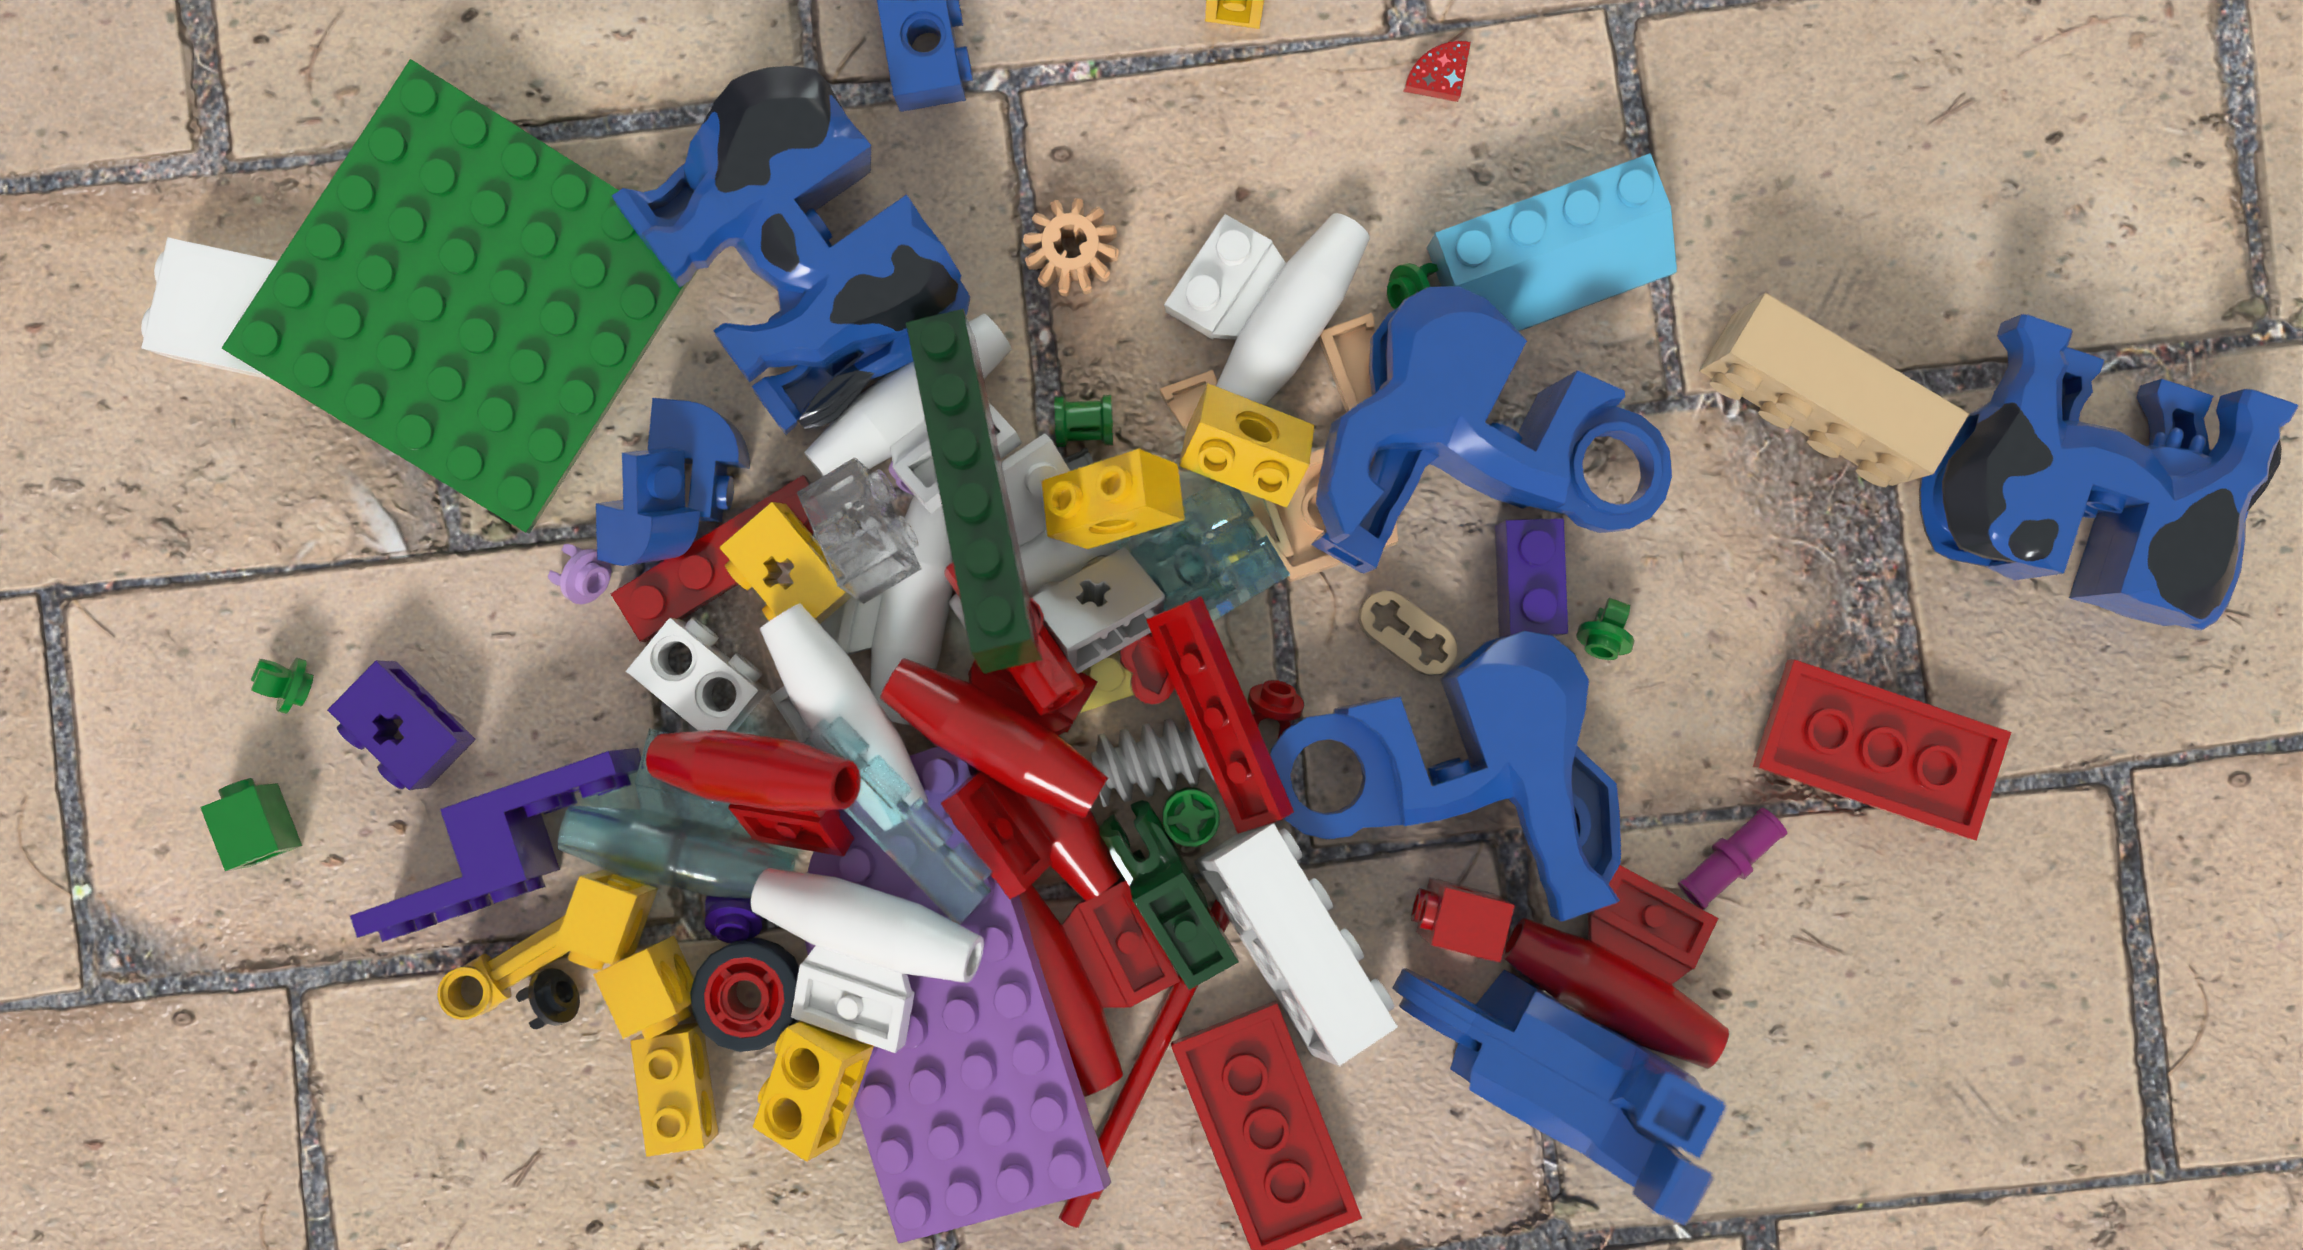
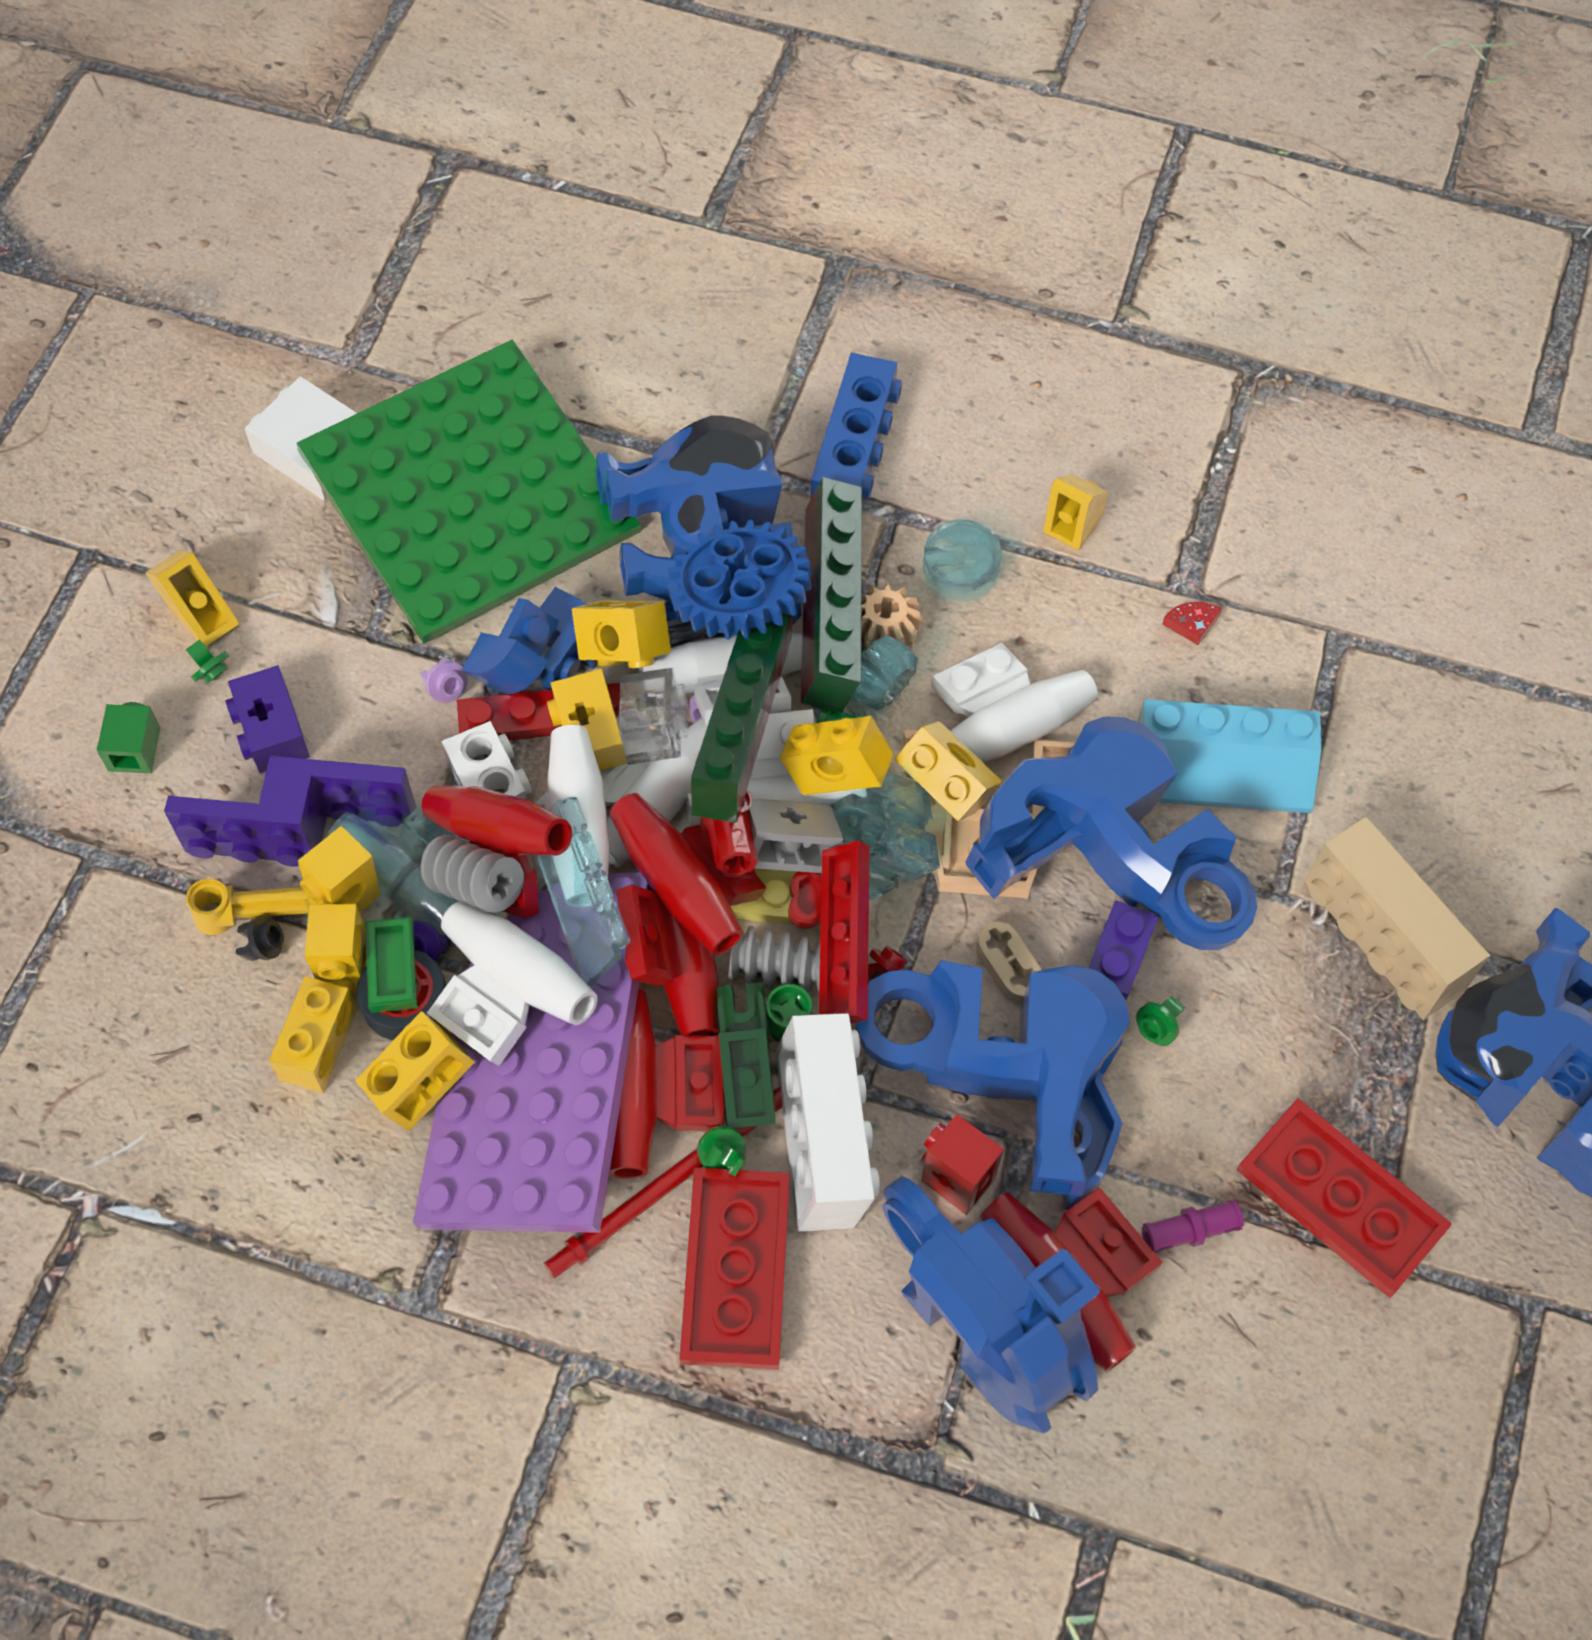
camera: 20 degrees right, 25 degrees down
none -> yellow slope [145,550,240,647]
none -> green tile [365,916,418,1013]
none -> light grey piece [421,835,524,913]
none -> yellow brick [572,600,671,668]
none -> blue gear [667,520,812,639]
none -> green plate [697,1126,746,1176]
none -> brick [801,477,862,713]
none -> clear light blue gear [853,635,918,711]
none -> clear light blue head [922,519,1002,601]

